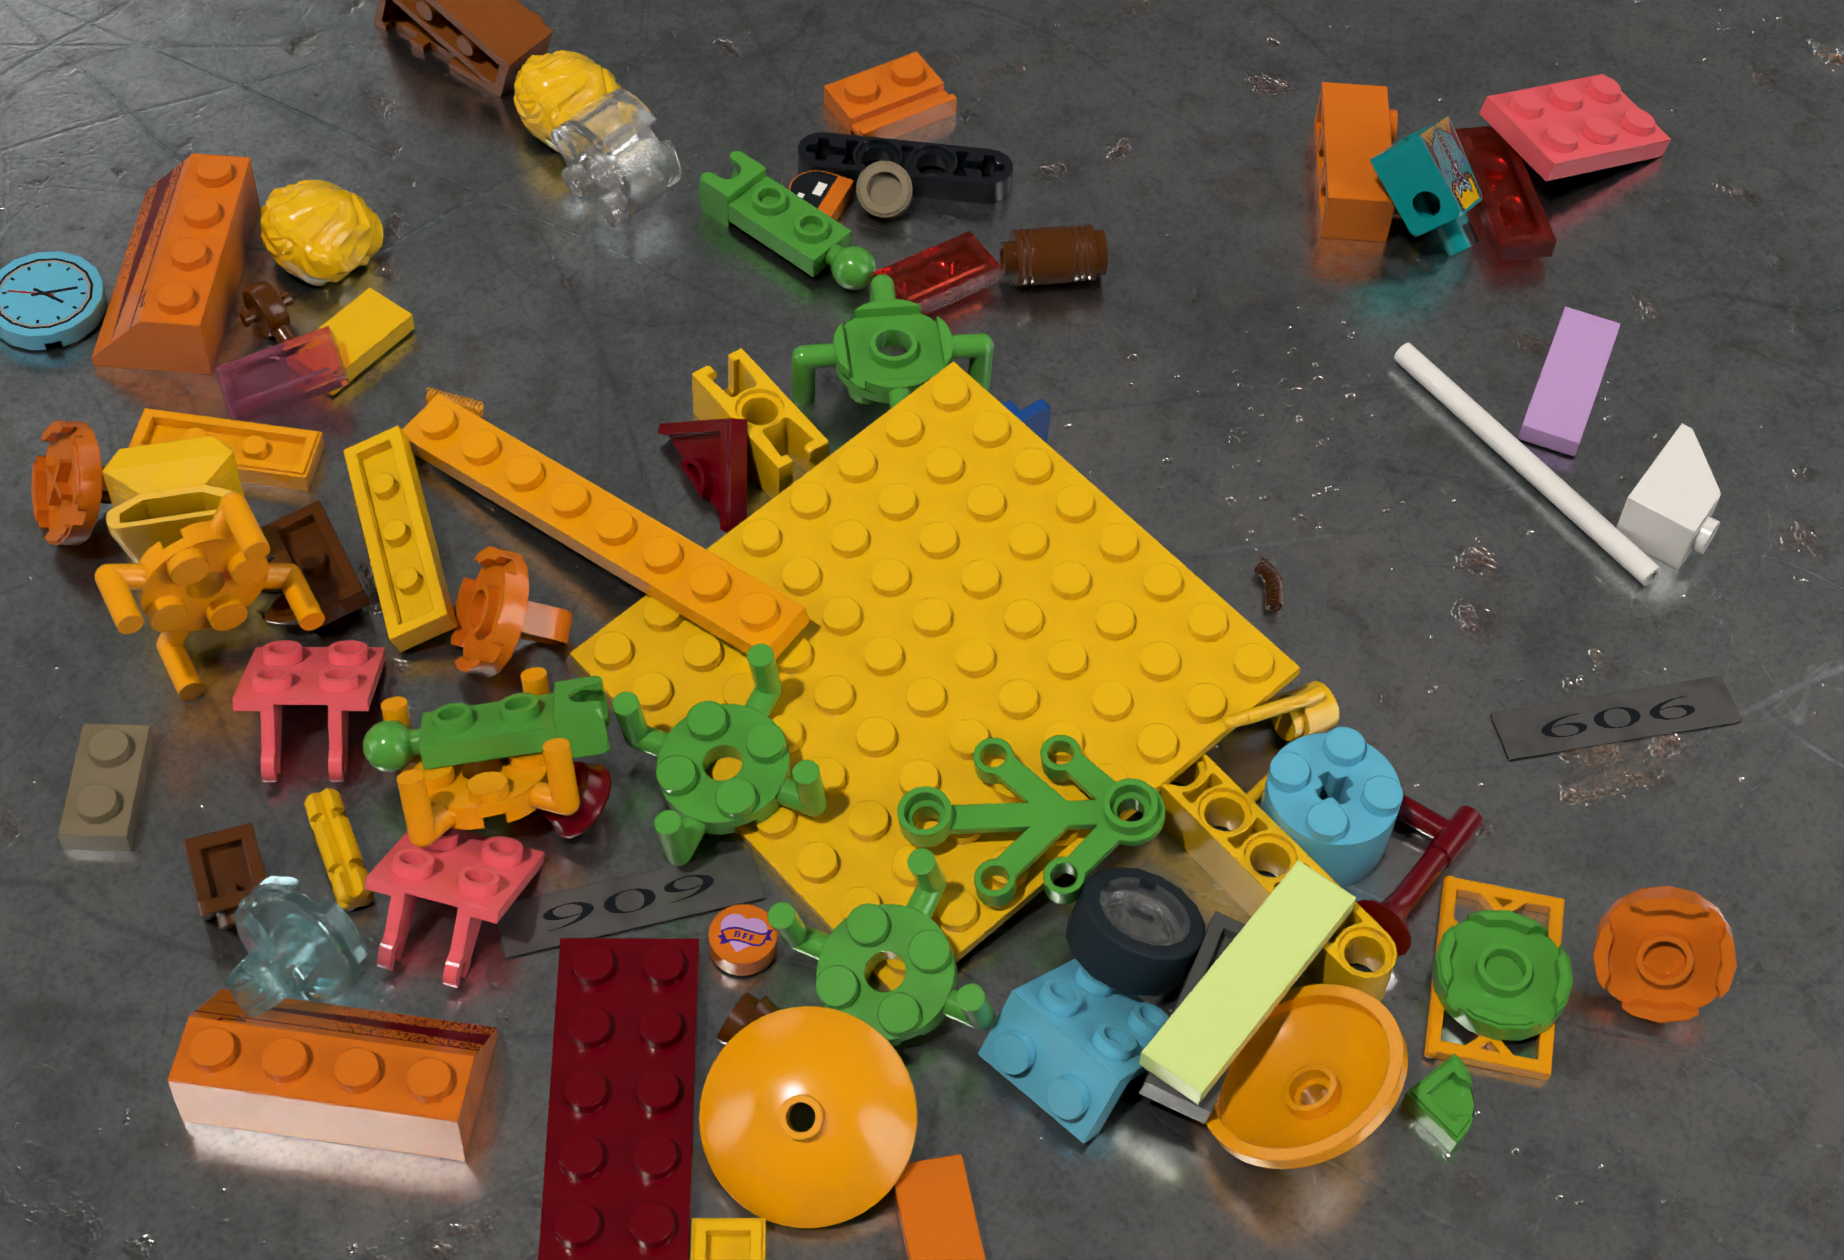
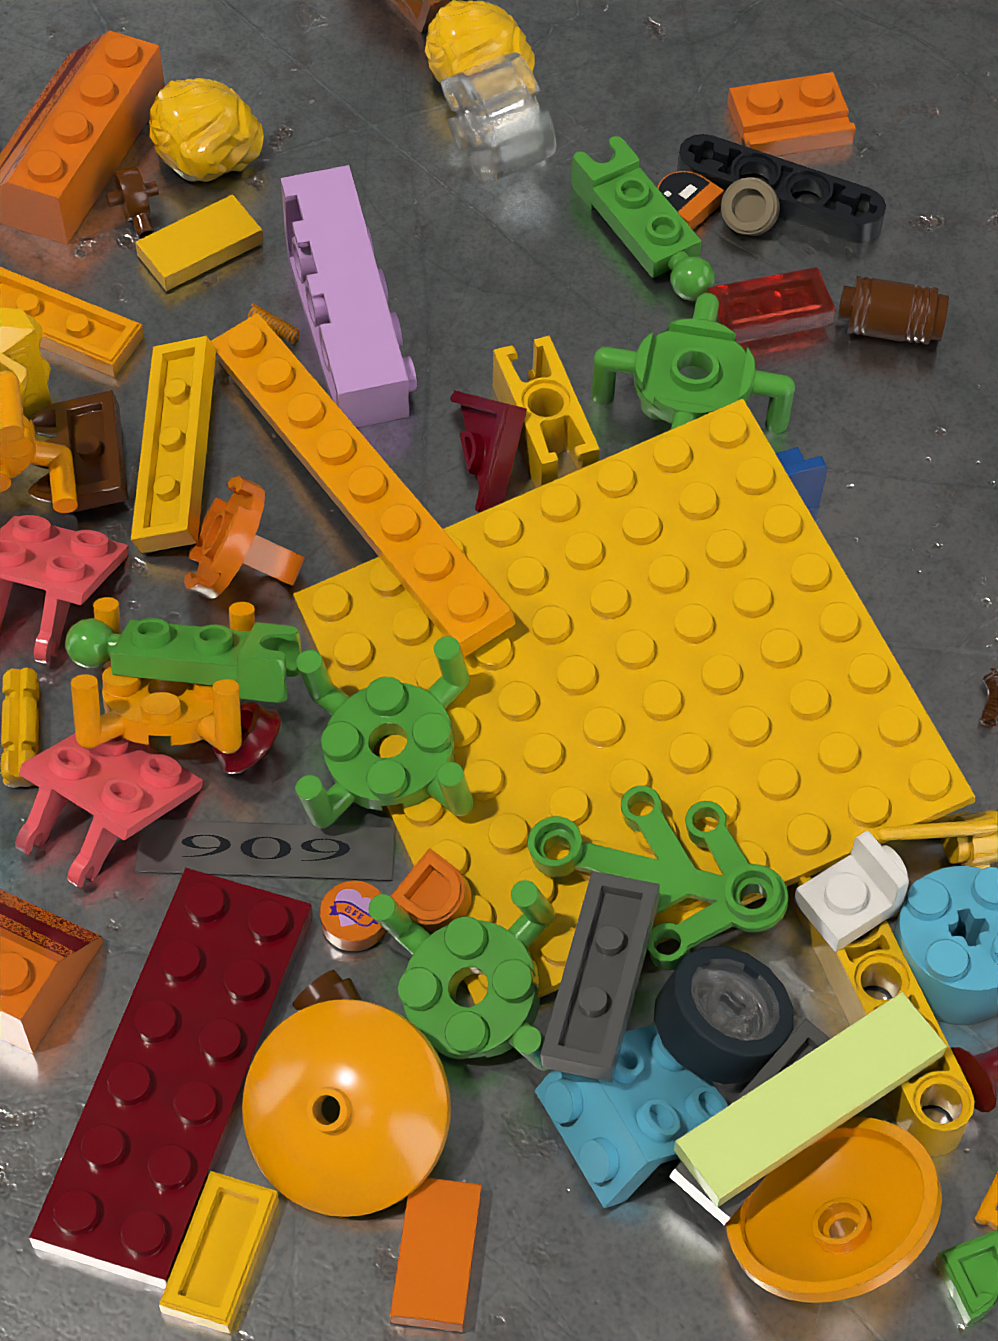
camera: 20 degrees right, 5 degrees up
clear pink tile [215,326,349,422] -> none
none -> lavender wedge [281,165,417,428]
none -> orange tile [390,848,472,932]
none -> dark grey plate [540,871,660,1082]
none -> white bracket [794,831,909,952]

